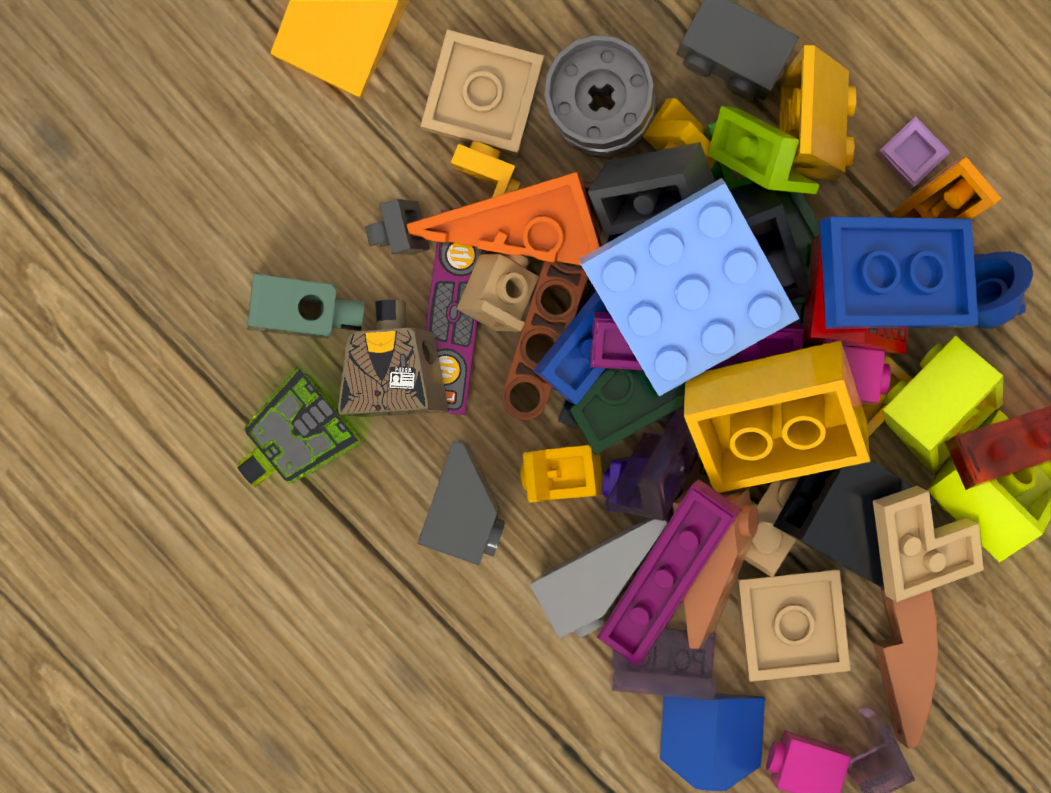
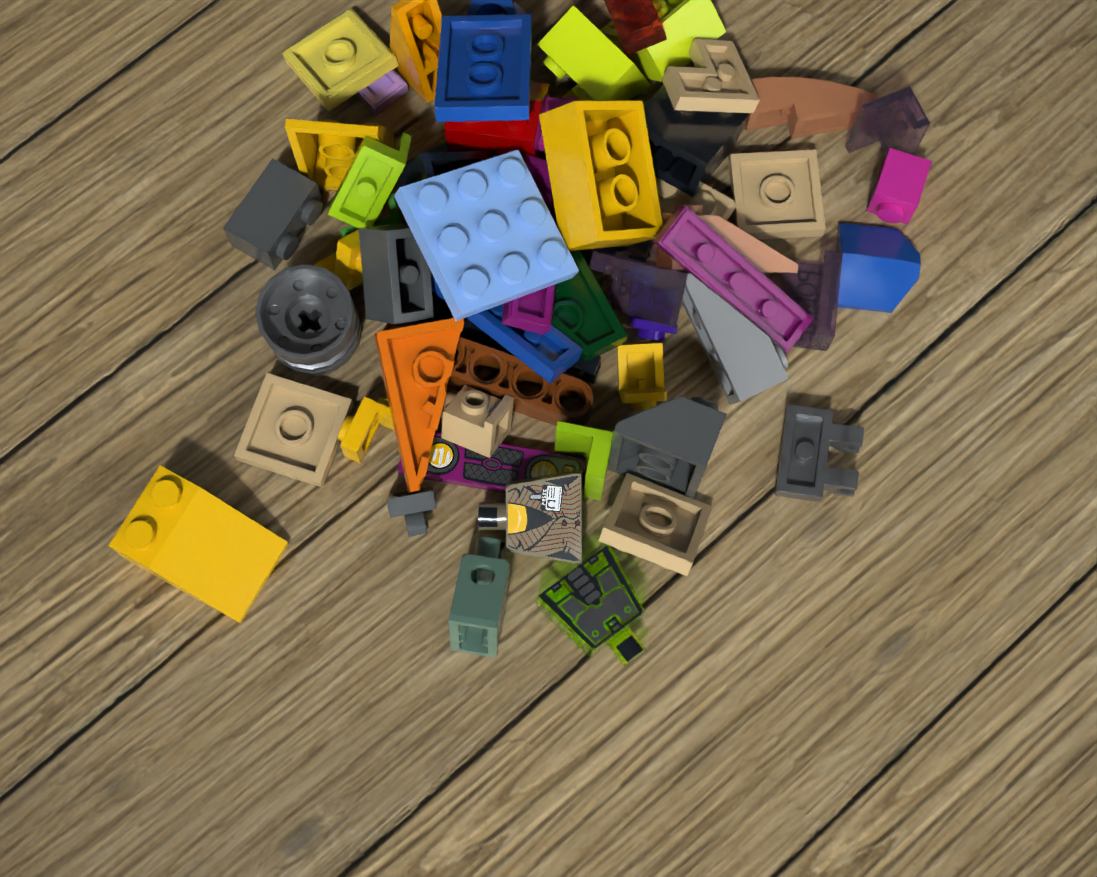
camera: 90 degrees left, 15 degrees down
none -> light yellow tile [282,8,399,112]
none -> lime panel [555,421,614,501]
none -> tan plate [598,473,712,576]
none -> flat silver plate [775,404,864,502]

